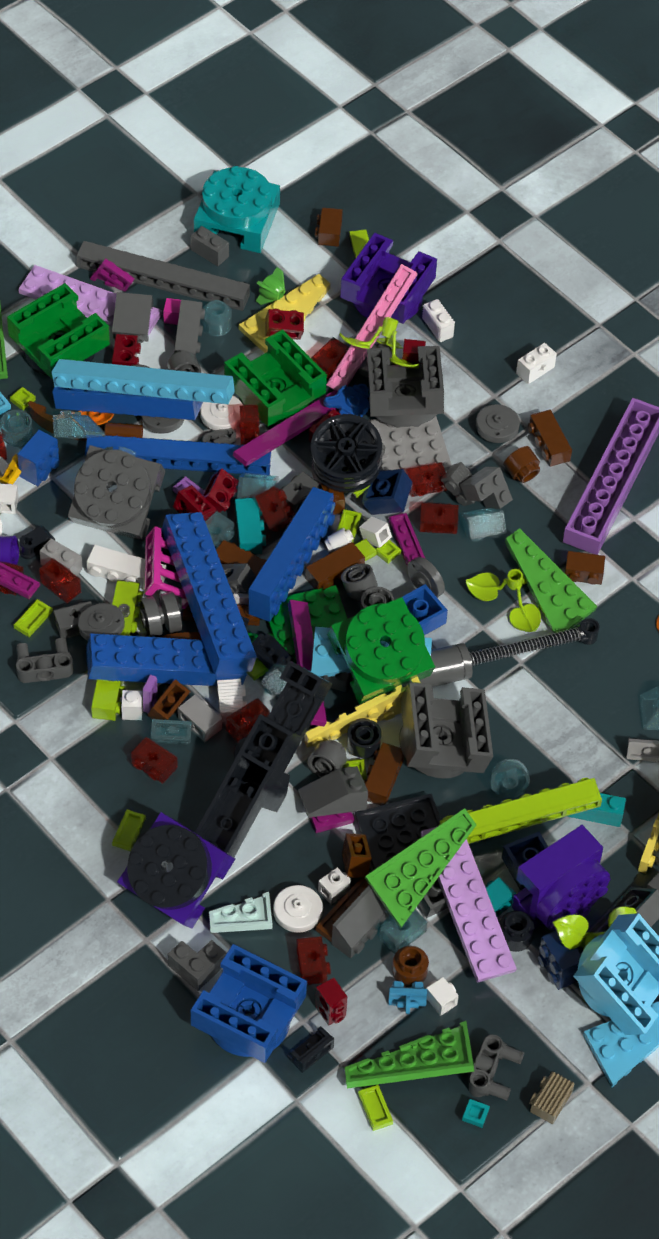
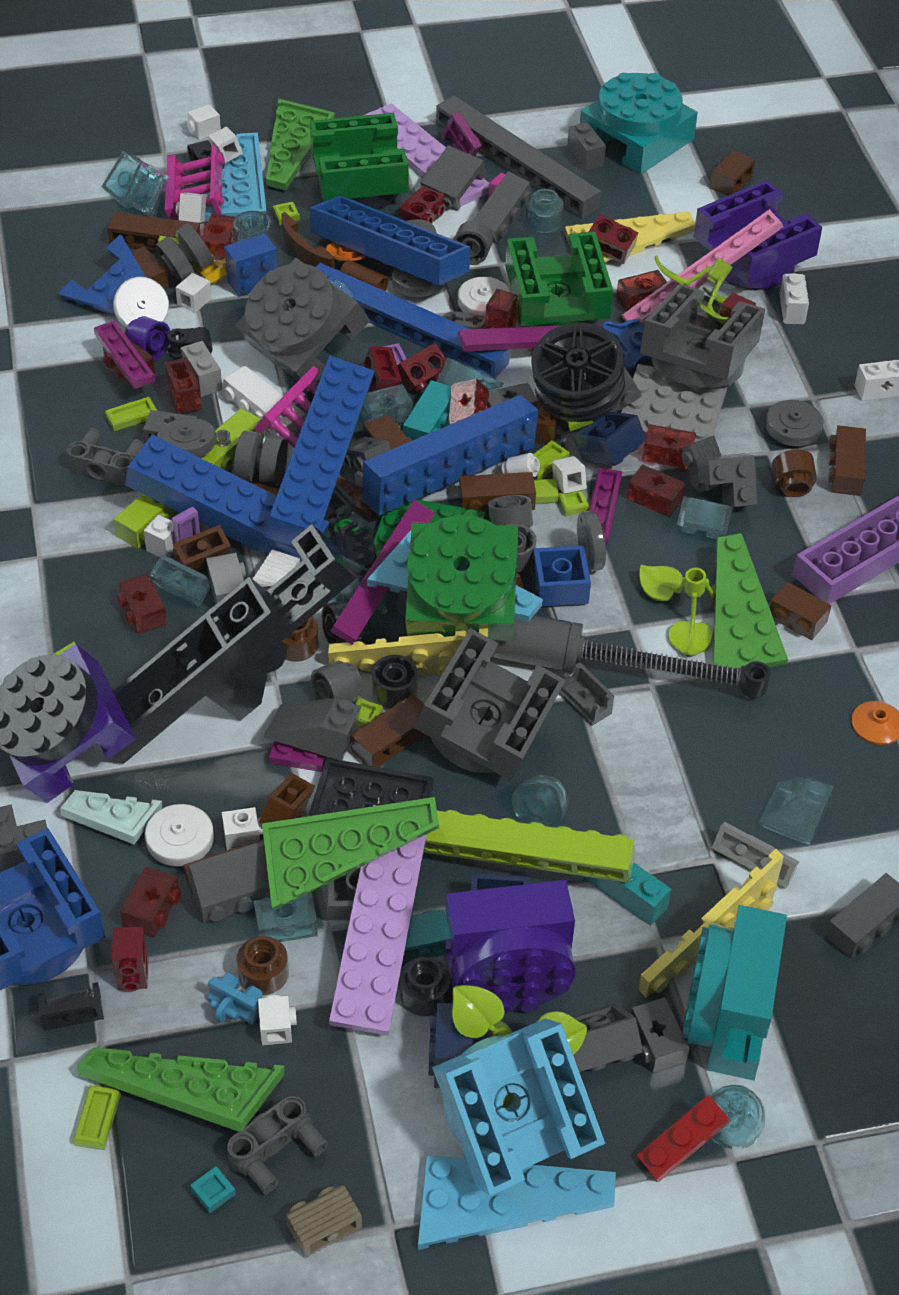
camera: 30 degrees right, 5 degrees down
medium azure brick [52,359,235,404] -> none
clear light blue slope [53,411,105,439] -> none
bright green piece [256,267,285,305] -> none
none -> dark grey hinge [559,662,614,726]

